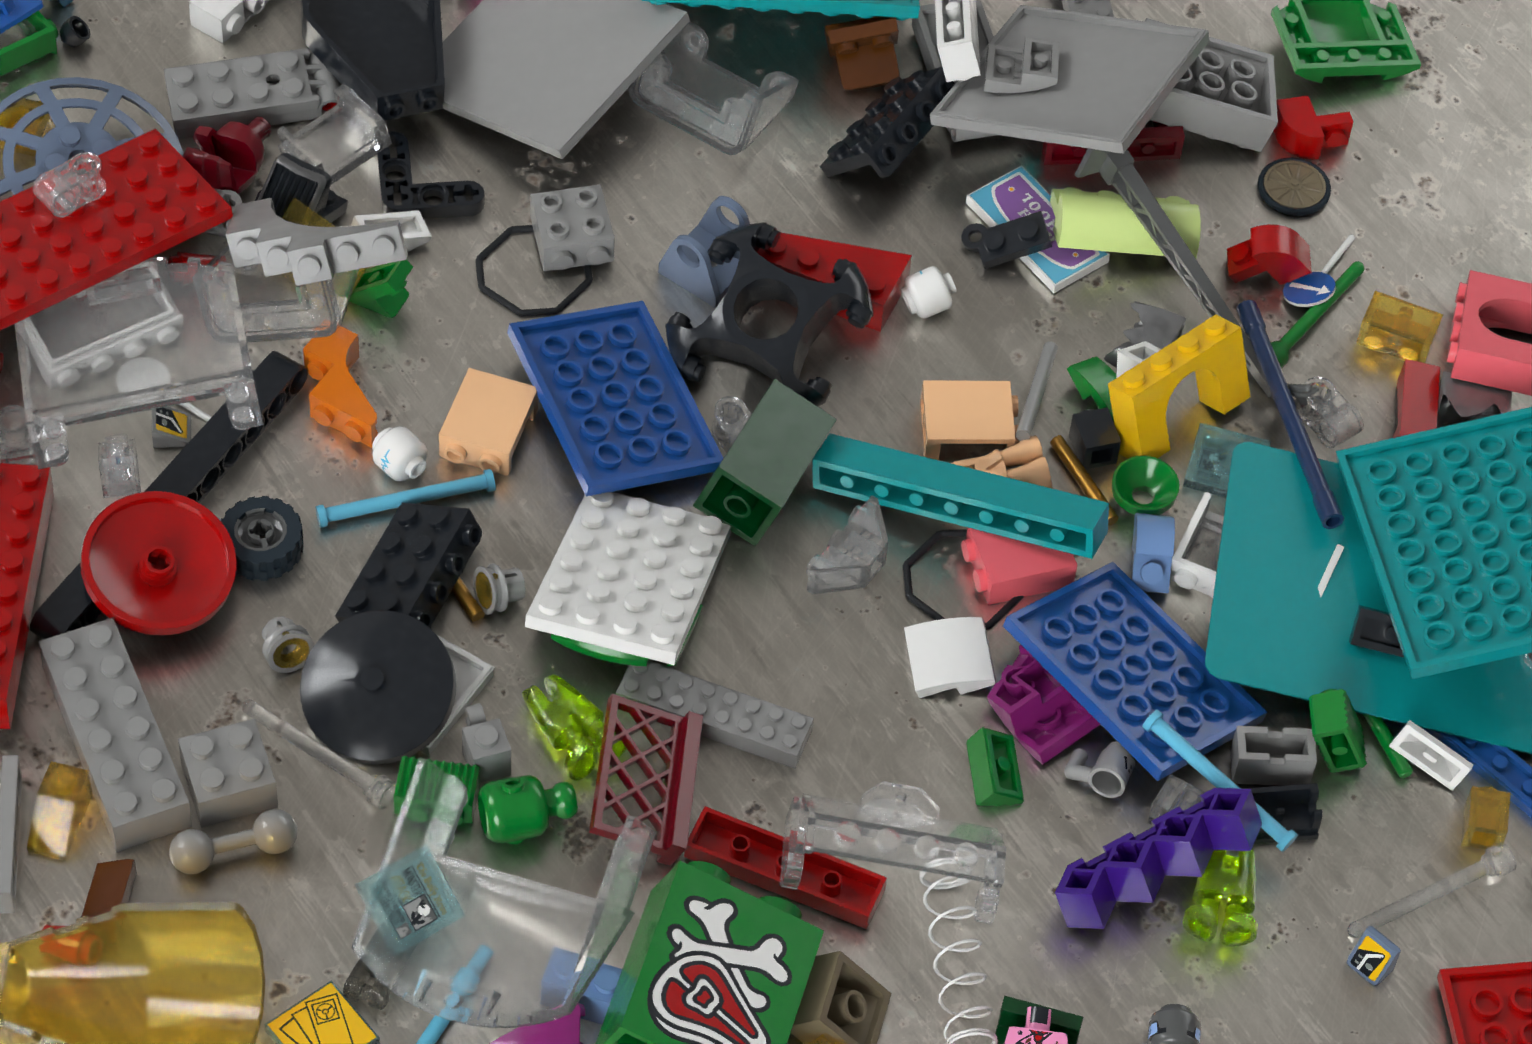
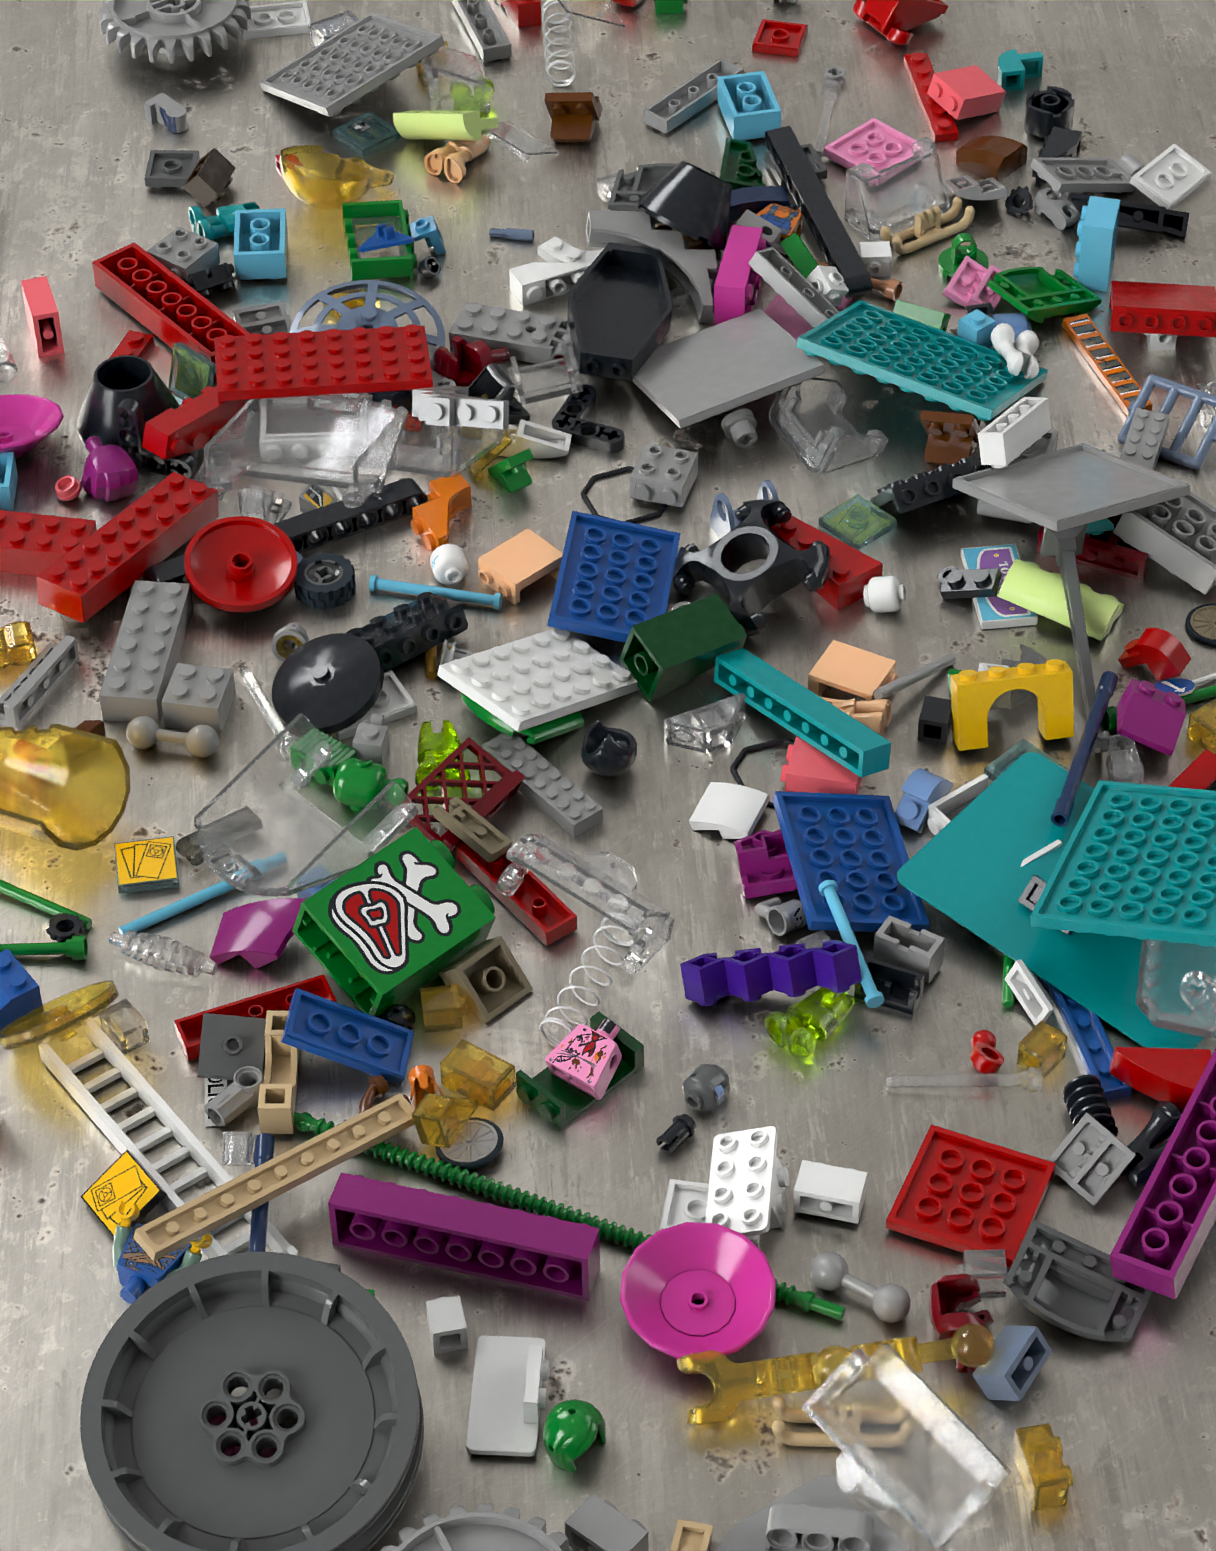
camera: 35 degrees right, 10 degrees down
clear yellow slope [27,761,93,861] -> none
clear piece [33,152,106,217] -> none
clear light blue tile [354,844,466,956] -> none
green slope [966,727,1024,807] -> none
light grey slope [984,37,1060,93] -> none
pearl gold bar [1050,435,1119,526] -> none
green piece [1112,456,1180,515] -> none
green brick [1309,689,1367,773] -> none
slope [1347,926,1401,986] -> none
none -> dark tan hinge [433,797,513,863]
none -> black piece [581,719,637,777]
none -> light grey piece [721,408,758,448]
none -> clear light blue tile [819,494,897,550]
none -> red plate [970,1030,1004,1074]
none -> magenta slope [1116,678,1186,756]

